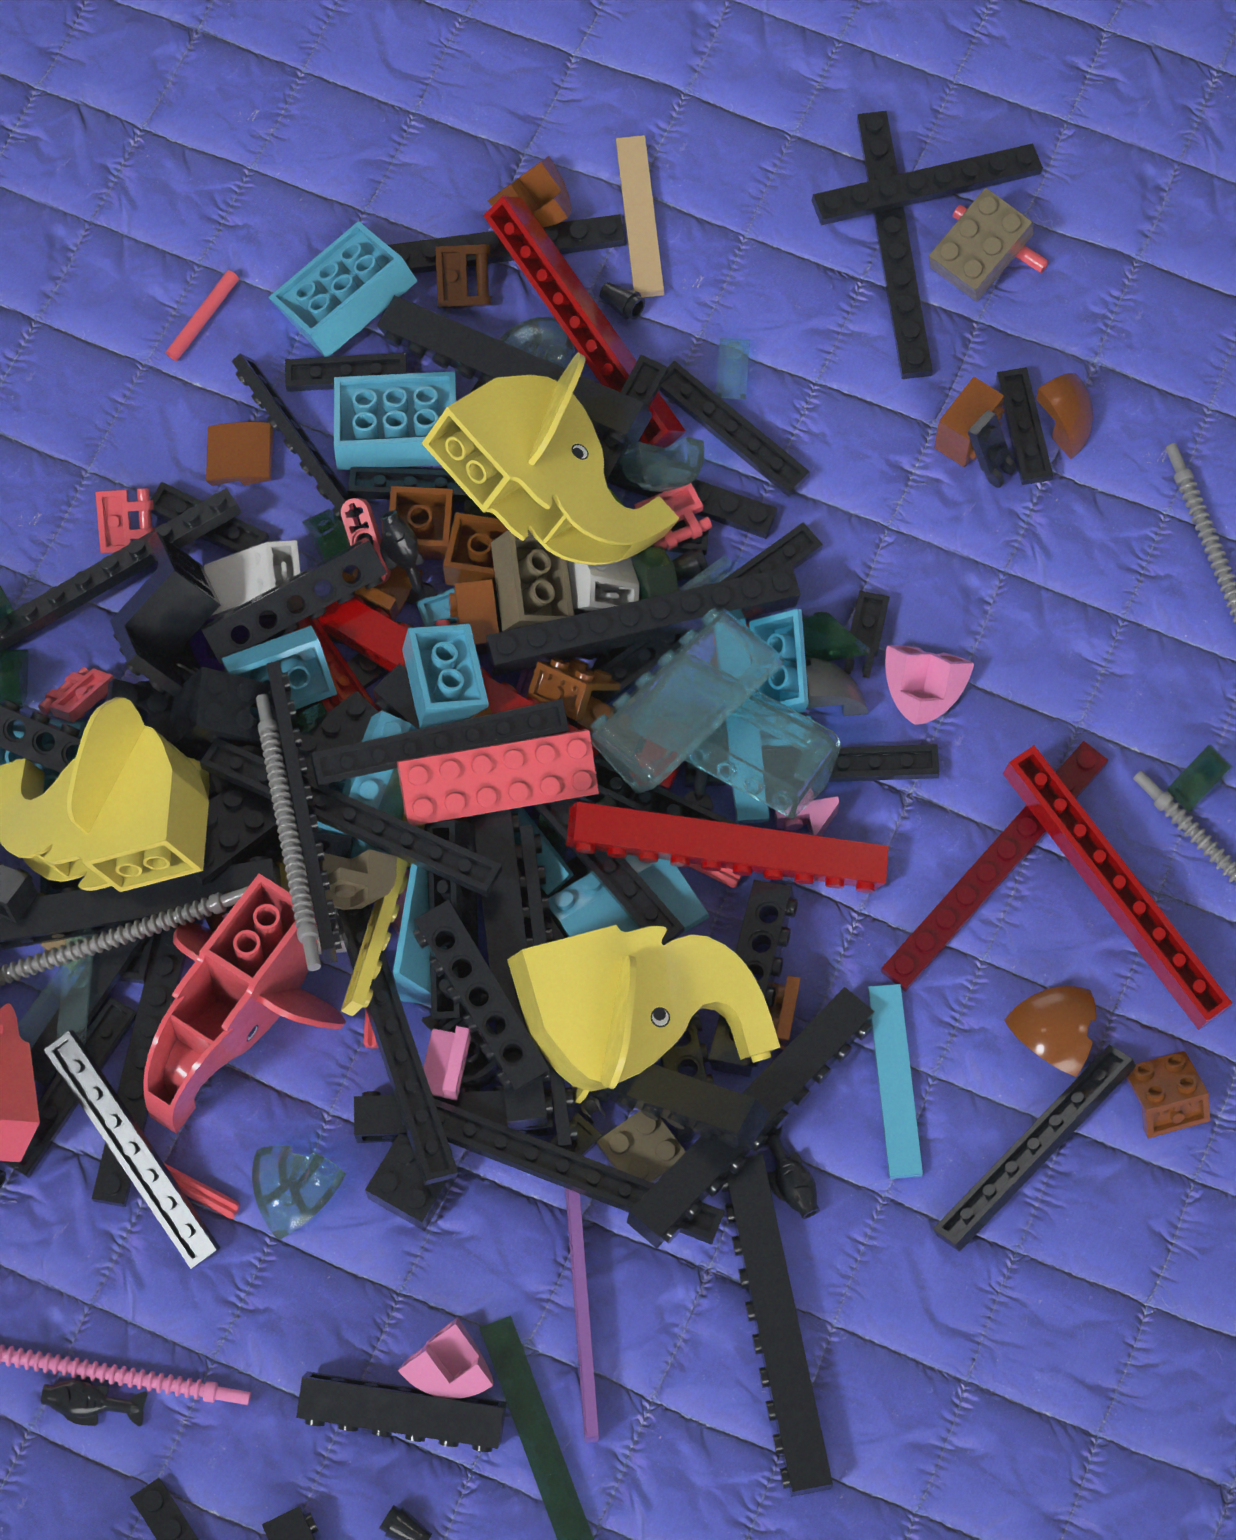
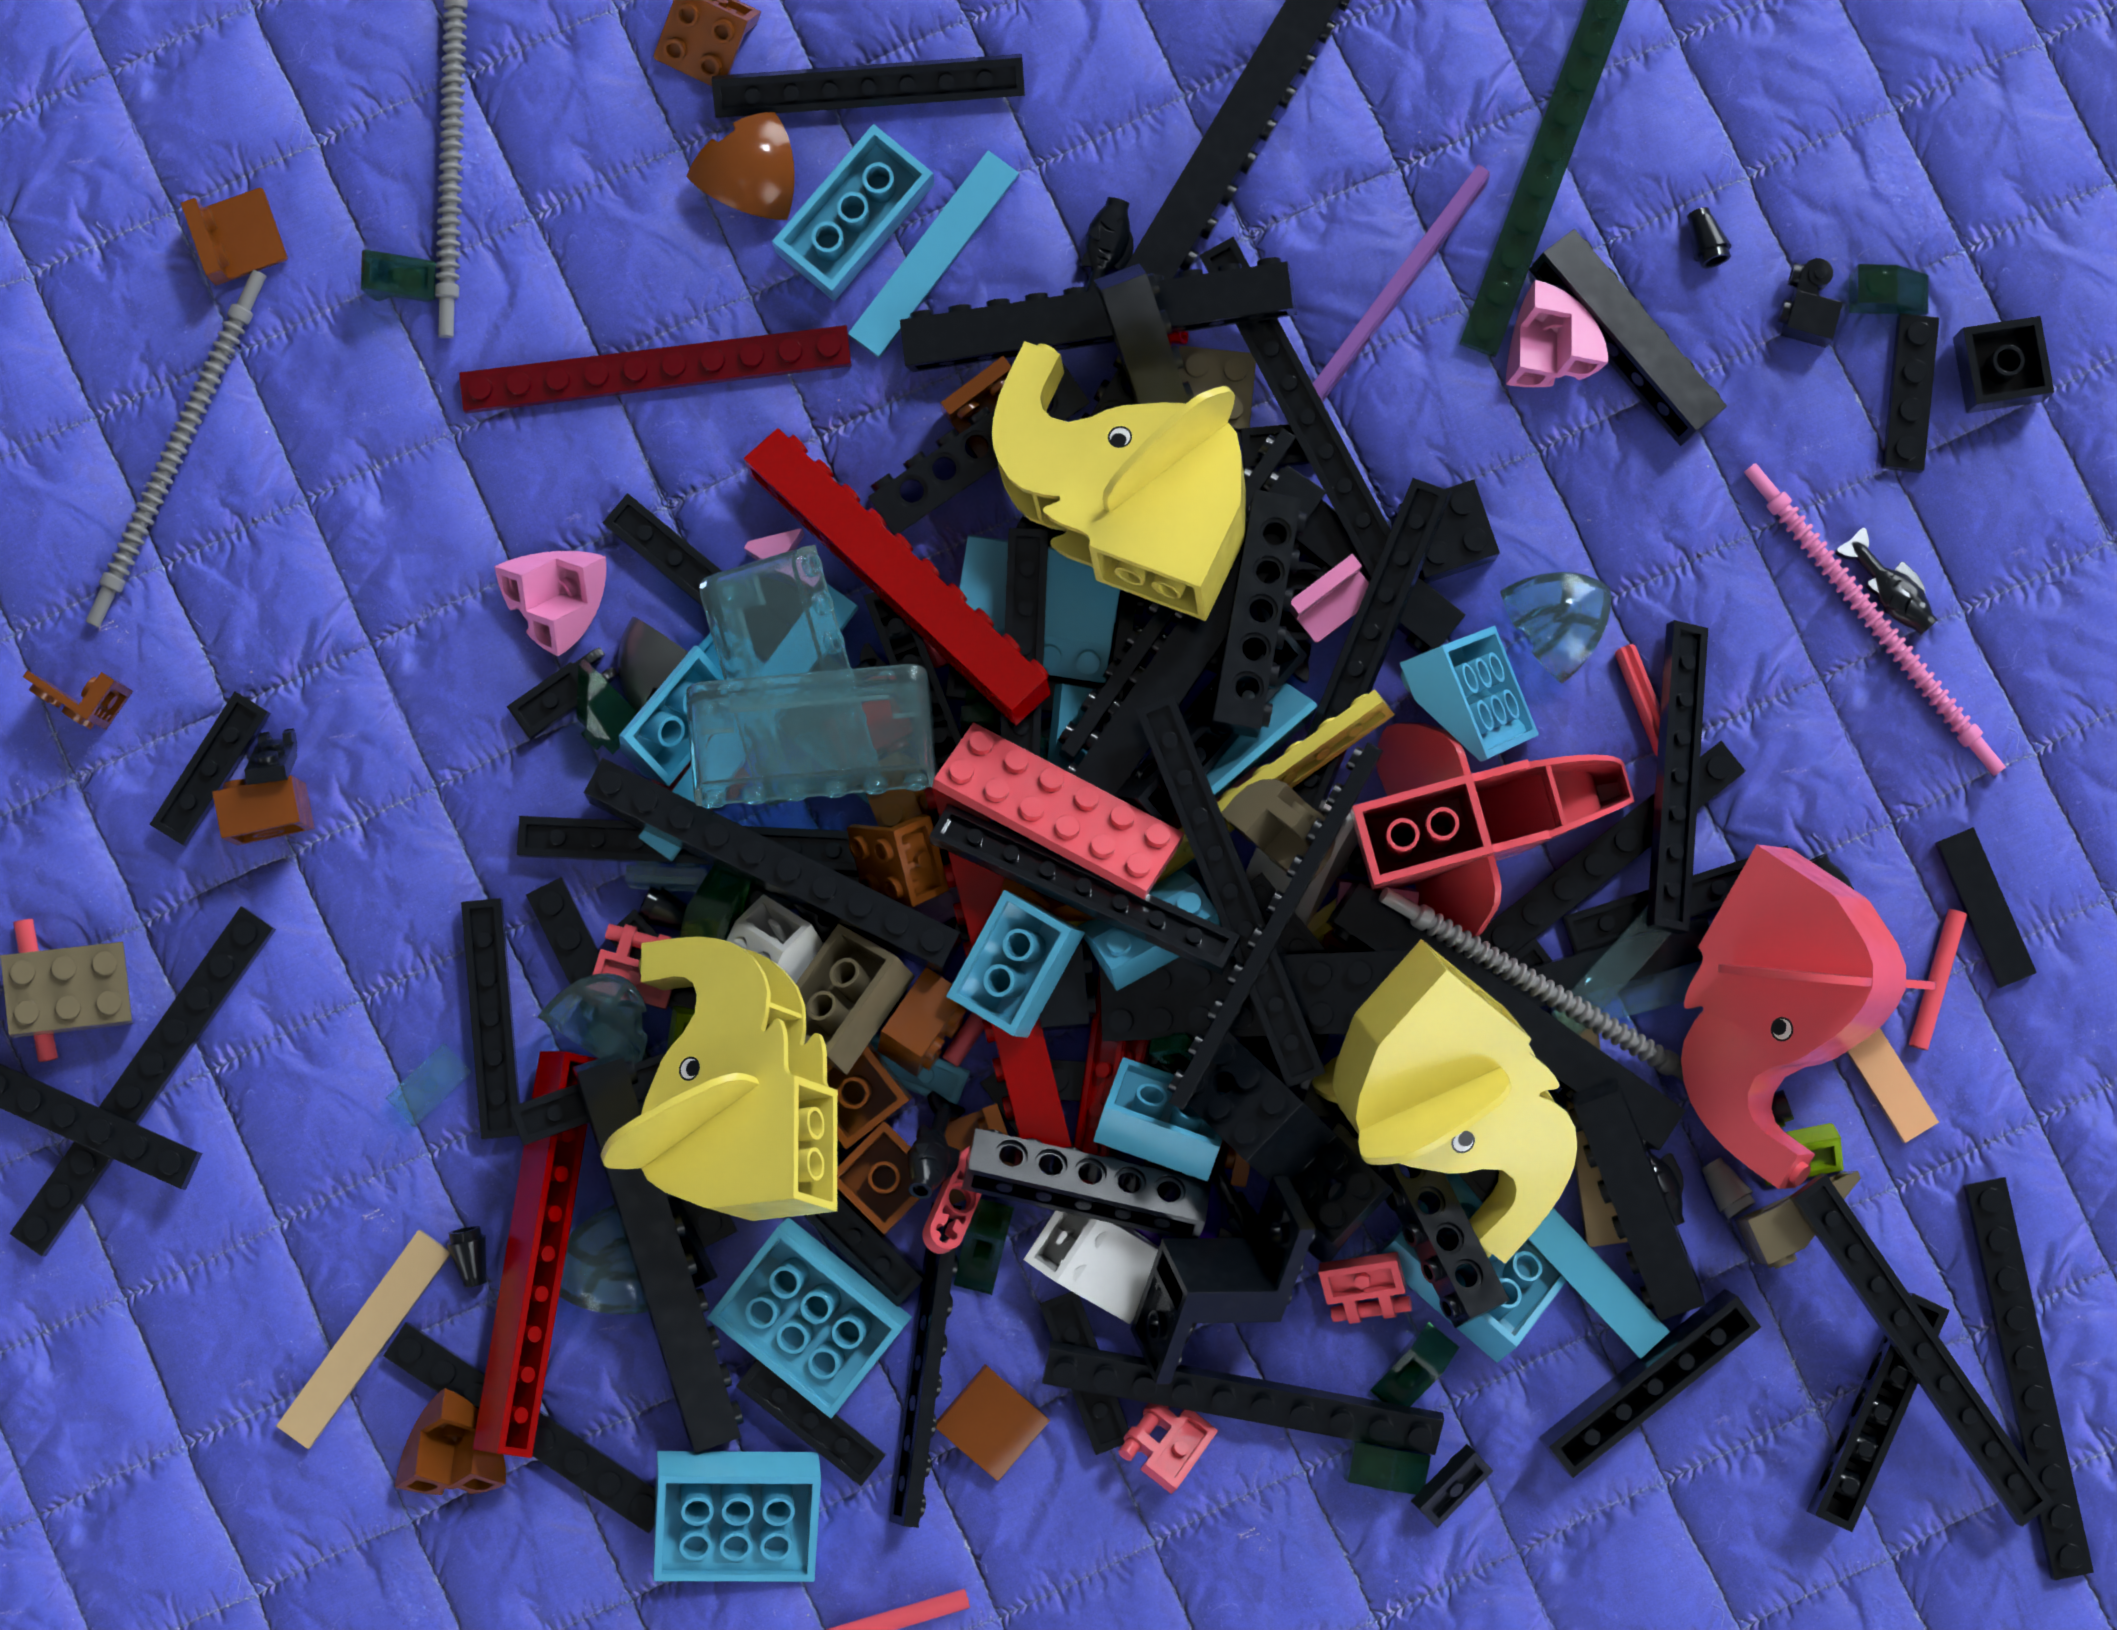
camera: 140 degrees left, 15 degrees up
light grey hose [256,694,321,971] -> none
reddish brown plate [436,244,493,308] -> none
red brick [1003,745,1232,1030] -> none
dark orange brick [1036,373,1093,459] -> none
none -> dark orange bracket [23,670,133,730]
none -> medium azure brick [772,124,935,301]
none -> medium azure slope [1400,625,1539,762]

